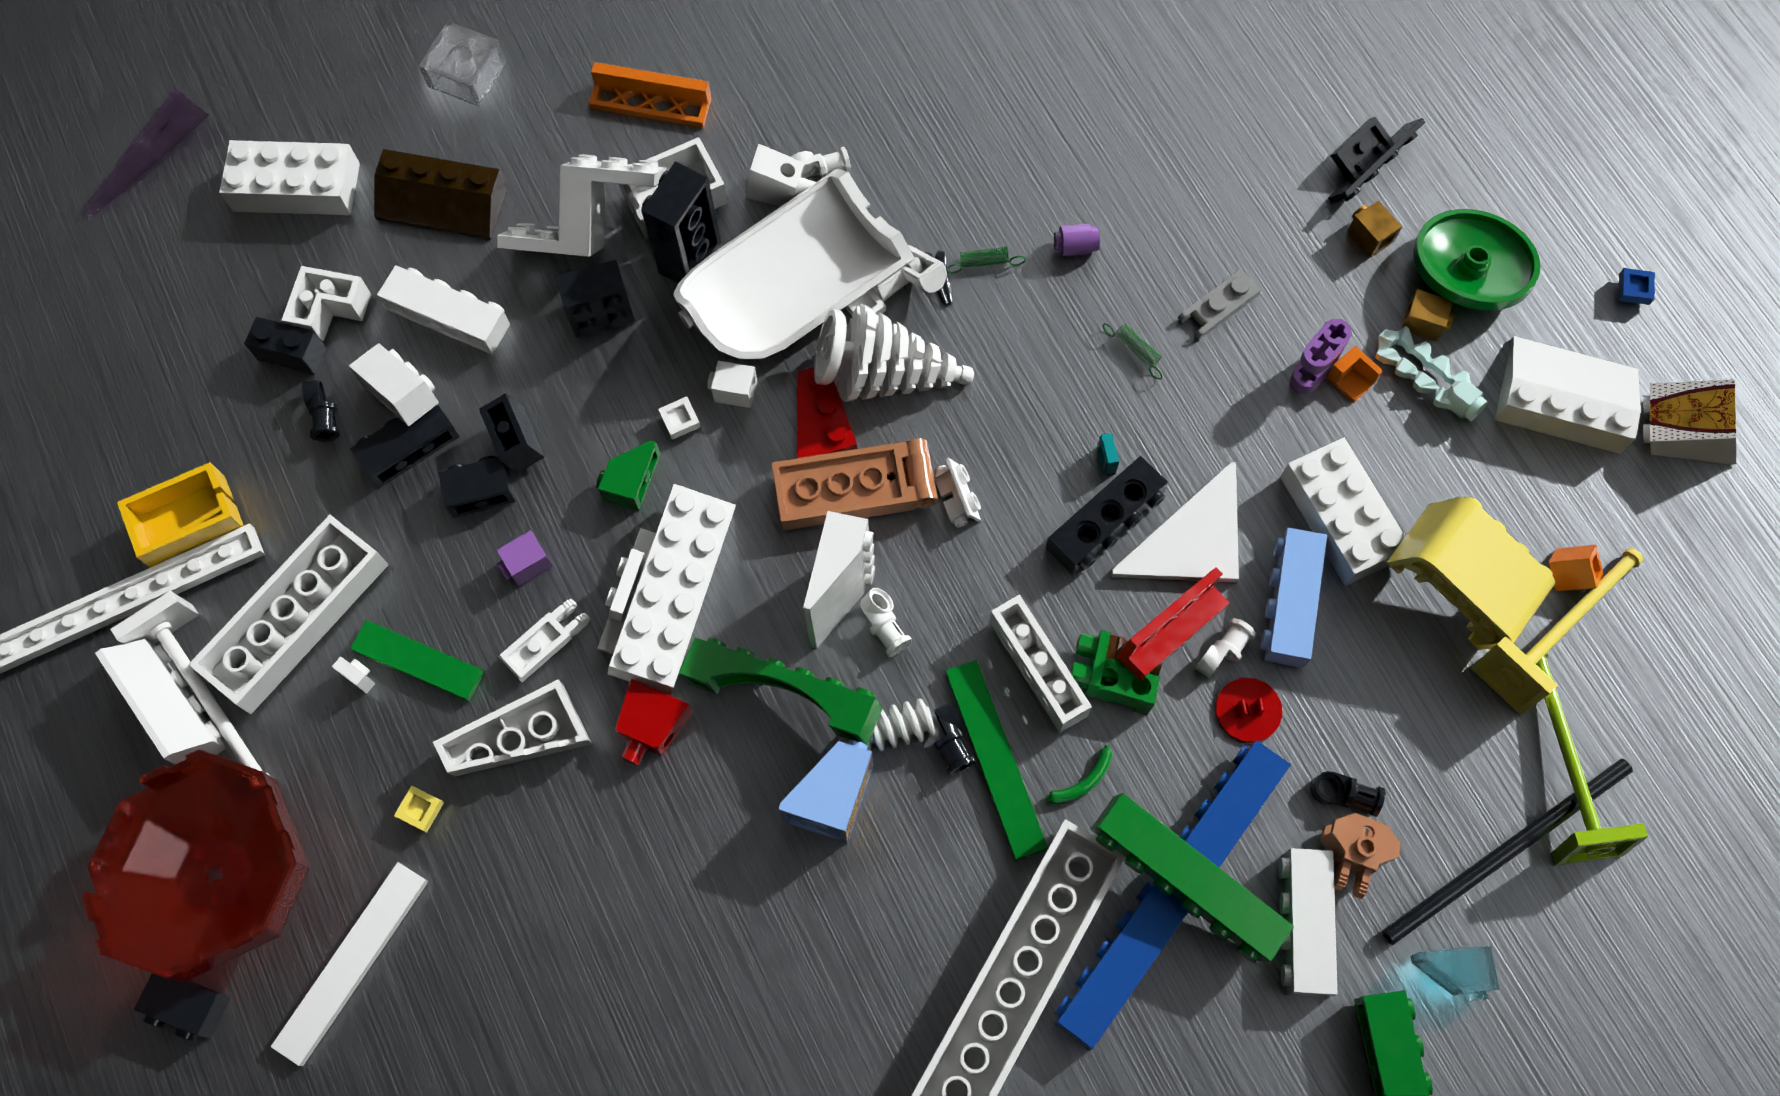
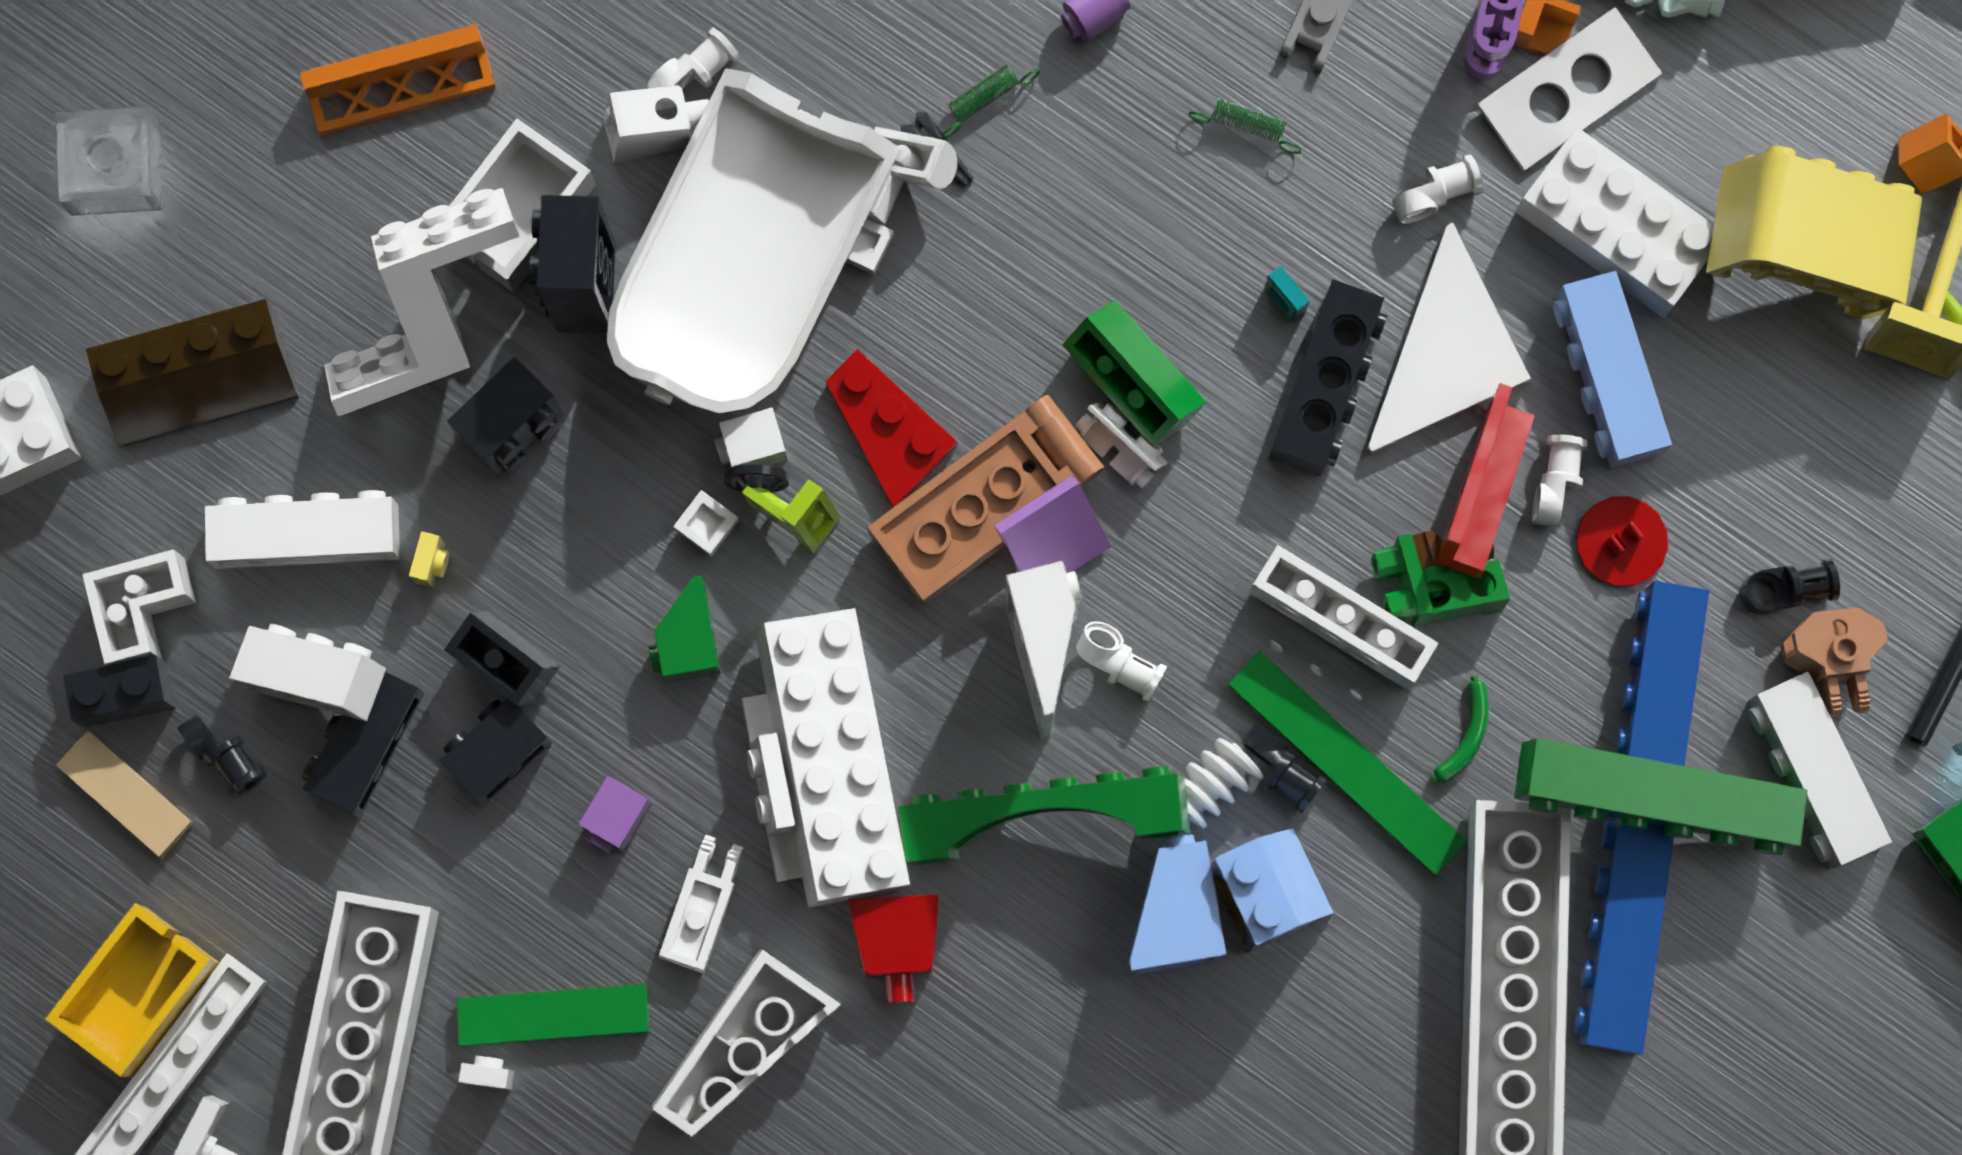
camera: 30 degrees left, 10 degrees up
white plant [814,303,974,402] -> none
none -> tan tile [56,730,194,858]
none -> light yellow plate [409,531,449,588]
none -> lime piece [724,464,842,554]
none -> medium lavender tile [994,476,1111,573]
none -> green brick [1062,300,1207,447]
none -> light blue slope [1210,828,1333,953]
none -> white connector [1392,154,1483,224]
none -> white piece [1476,7,1662,171]

